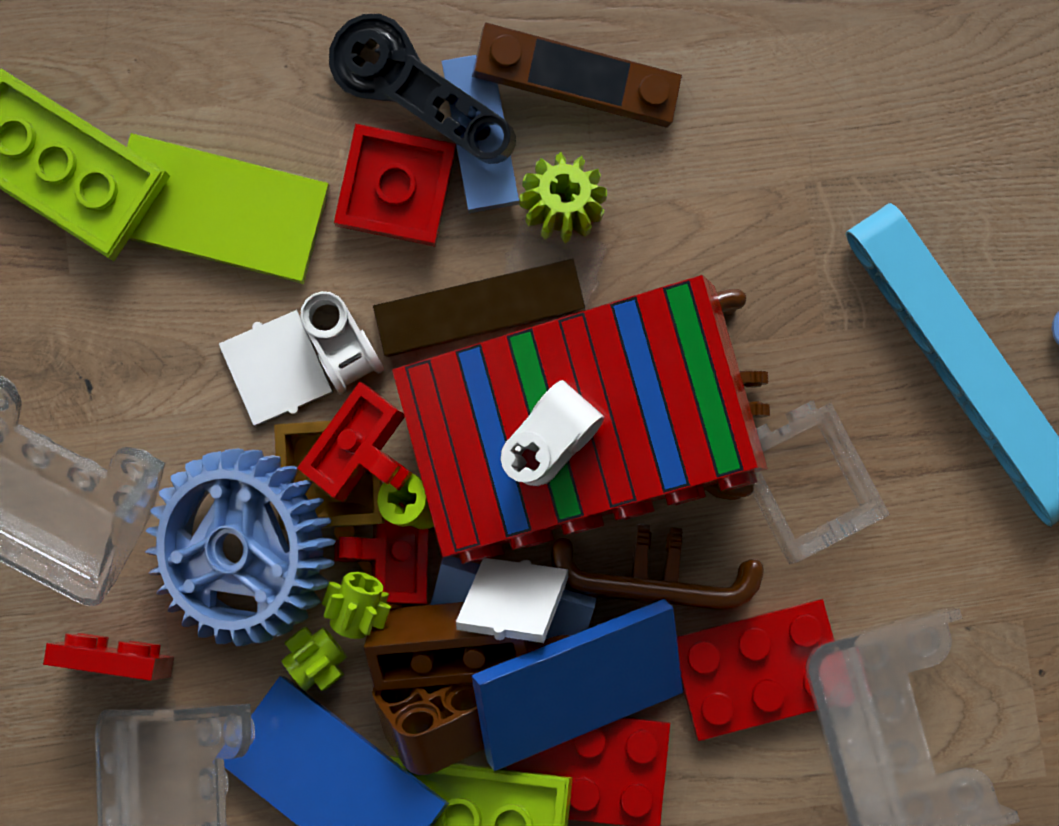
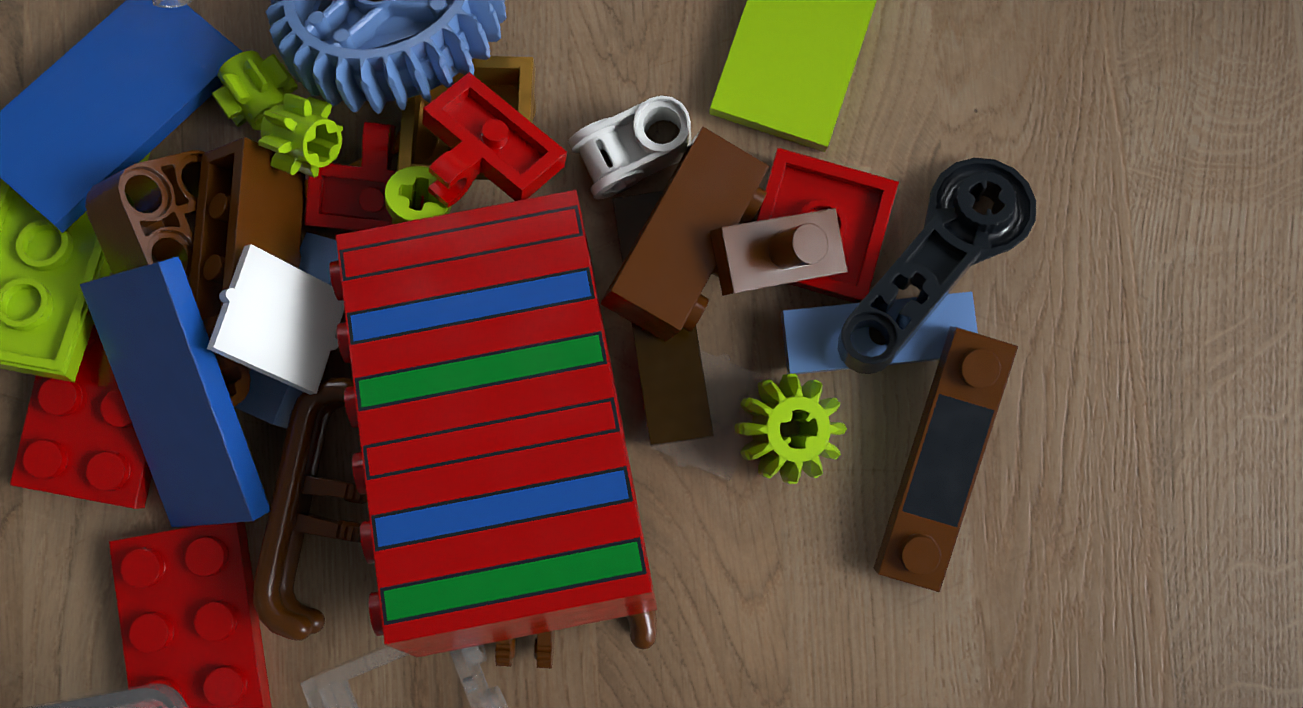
camera: 95 degrees right, 0 degrees up
white piece [219,310,333,426] -> none
white piece [501,380,605,486] -> none
none -> reddish brown brick [600,127,769,342]
none -> tile [710,208,848,296]

